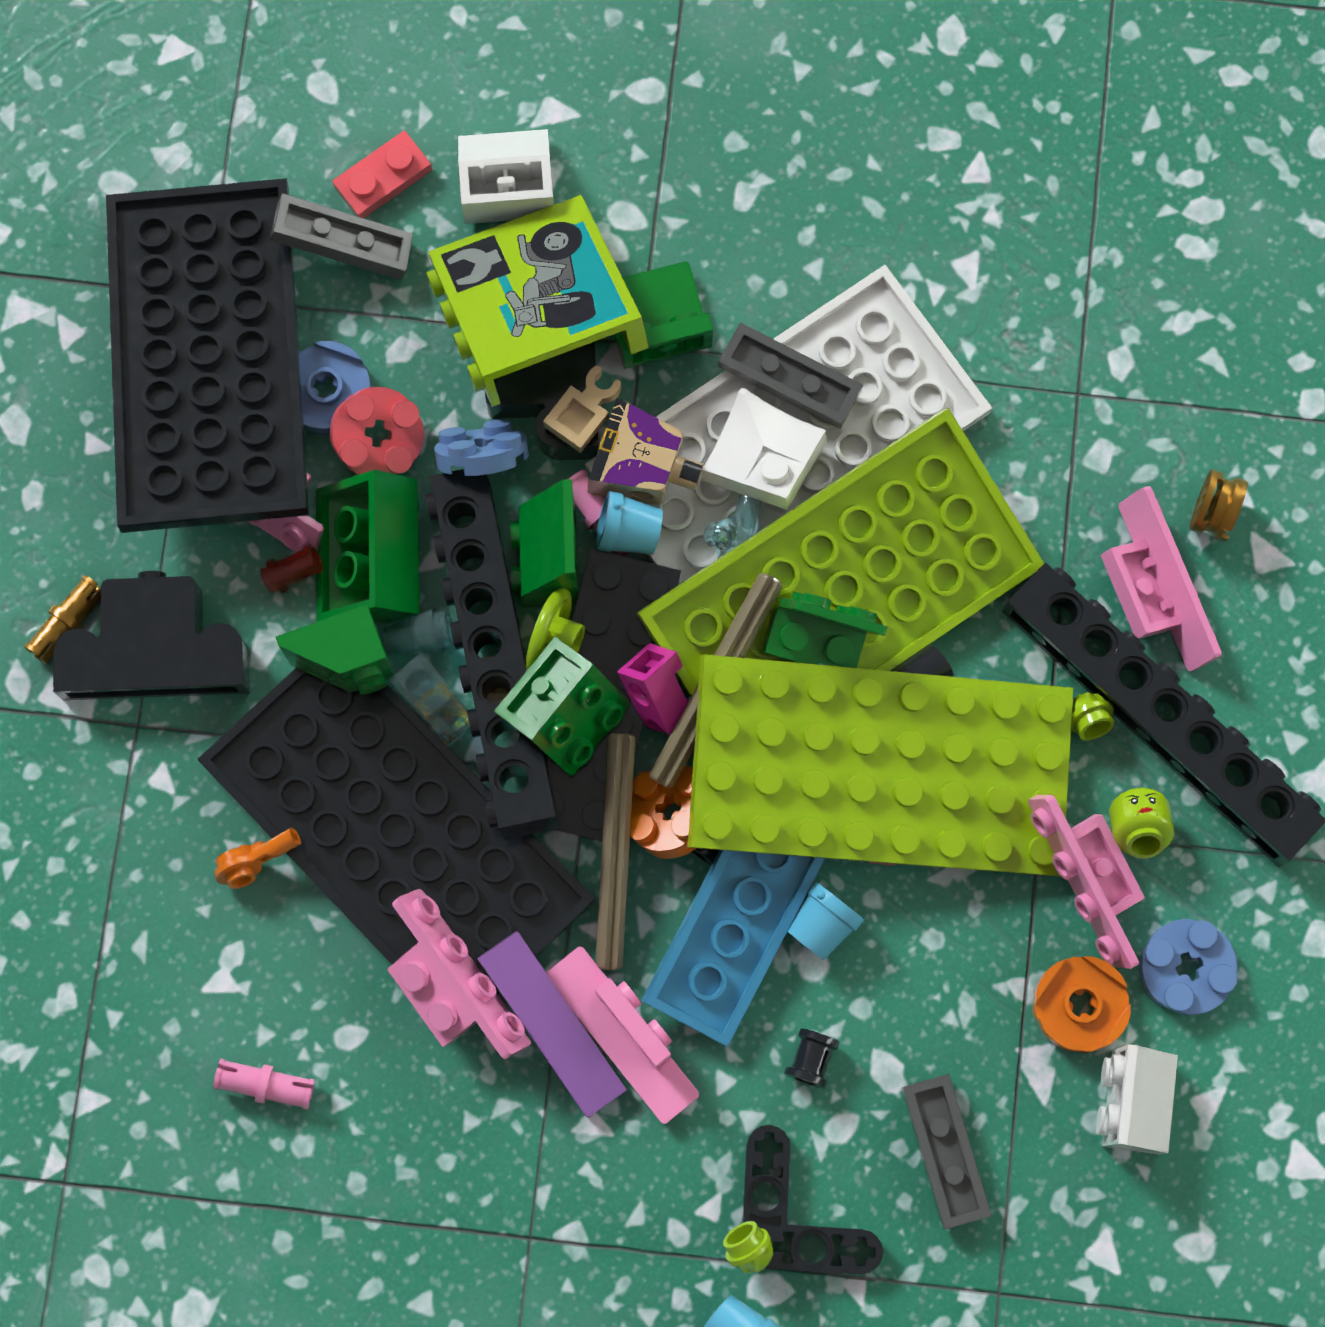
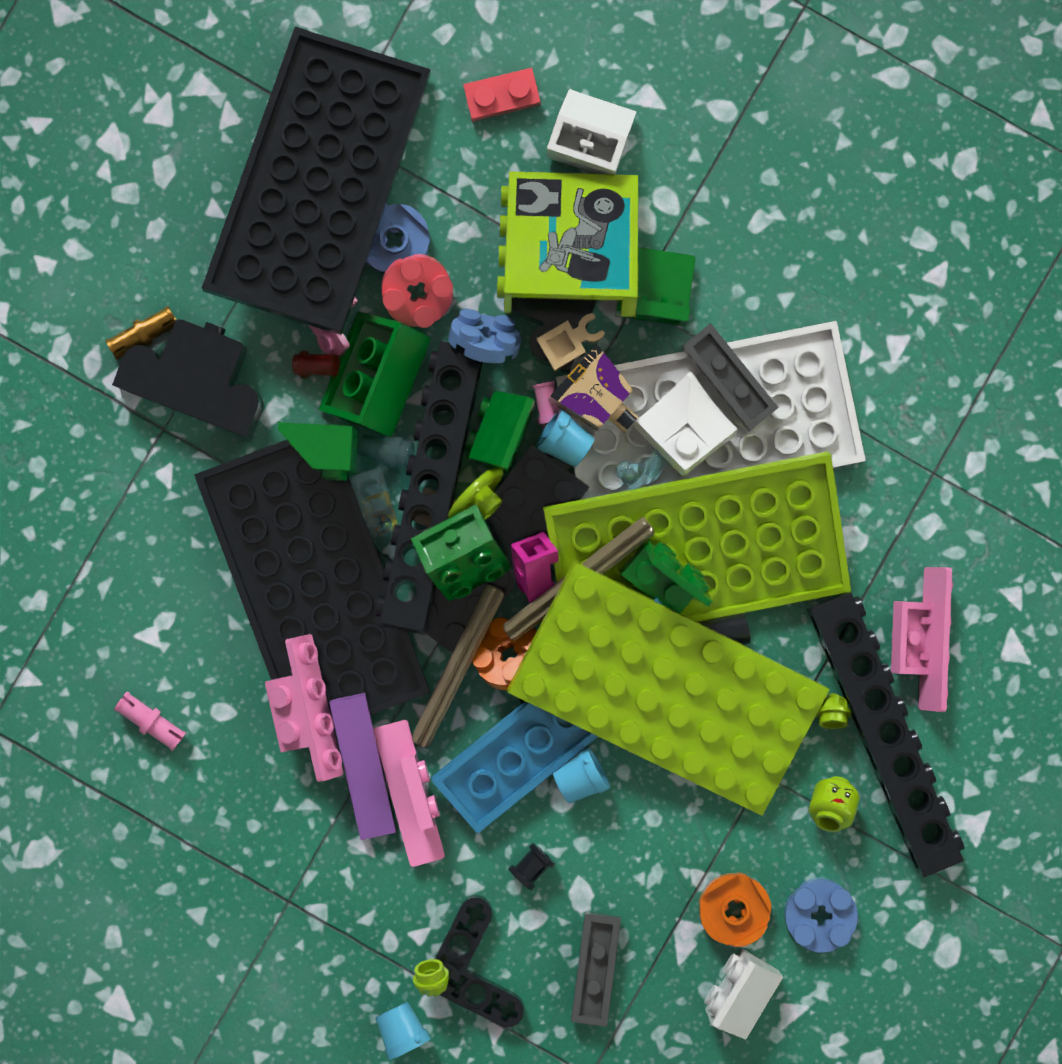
camera: 25 degrees right, 10 degrees up
orange plate [214,828,301,889] -> none
plate [270,193,413,280] -> none
bright pink bracket [1028,795,1145,969] -> none
pearl gold wheel [1189,469,1248,542] -> none

